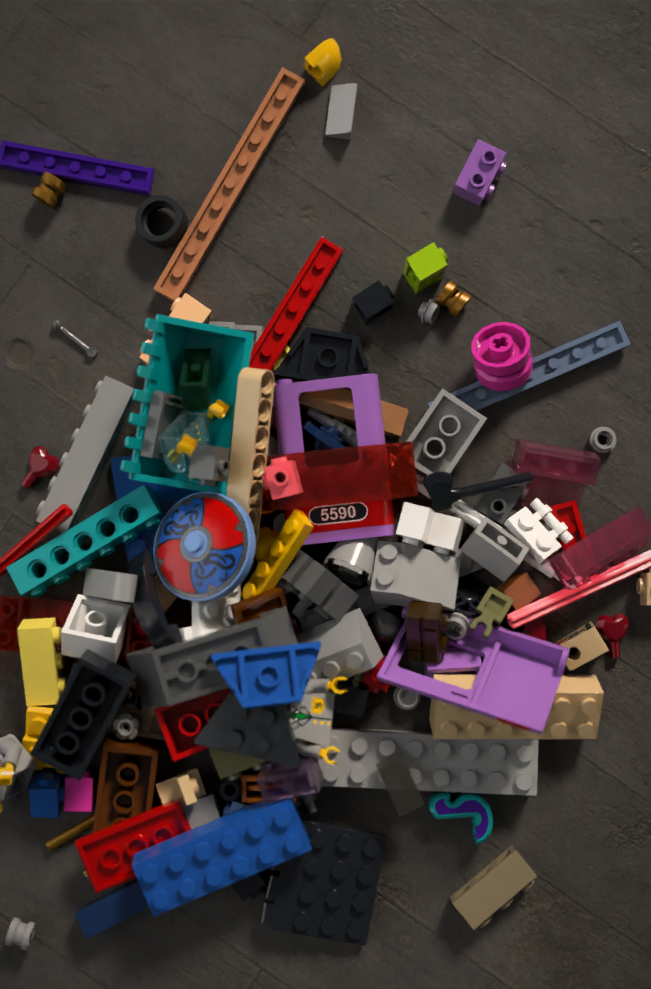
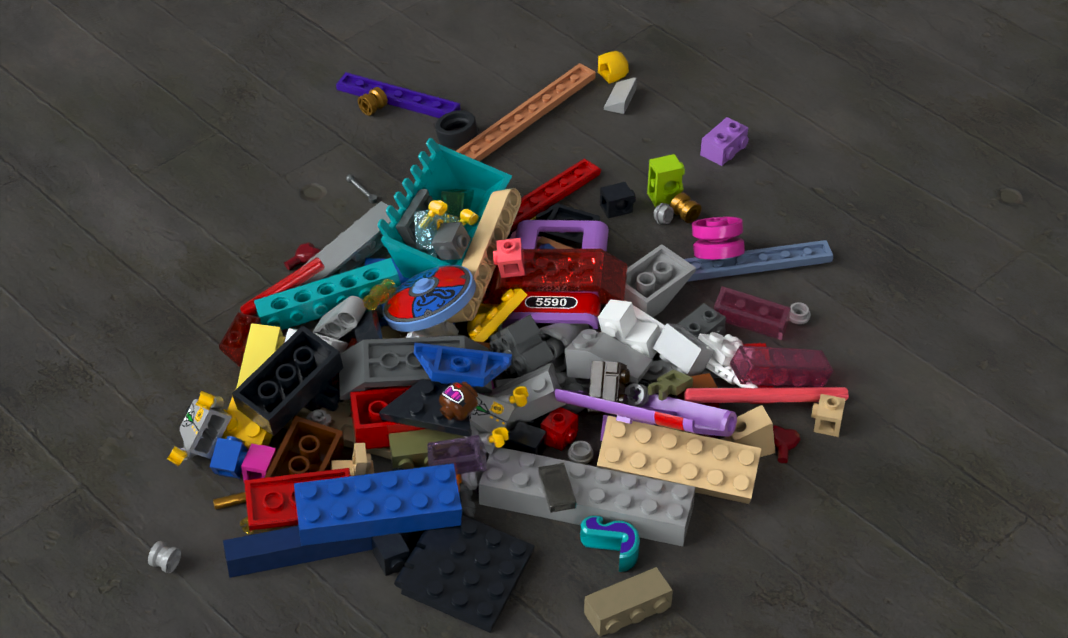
camera: 15 degrees right, 40 degrees down
black piece [422,471,532,512] -> none
none -> clear yellow pin [363,279,396,310]
none -> reddish brown head [439,381,478,421]

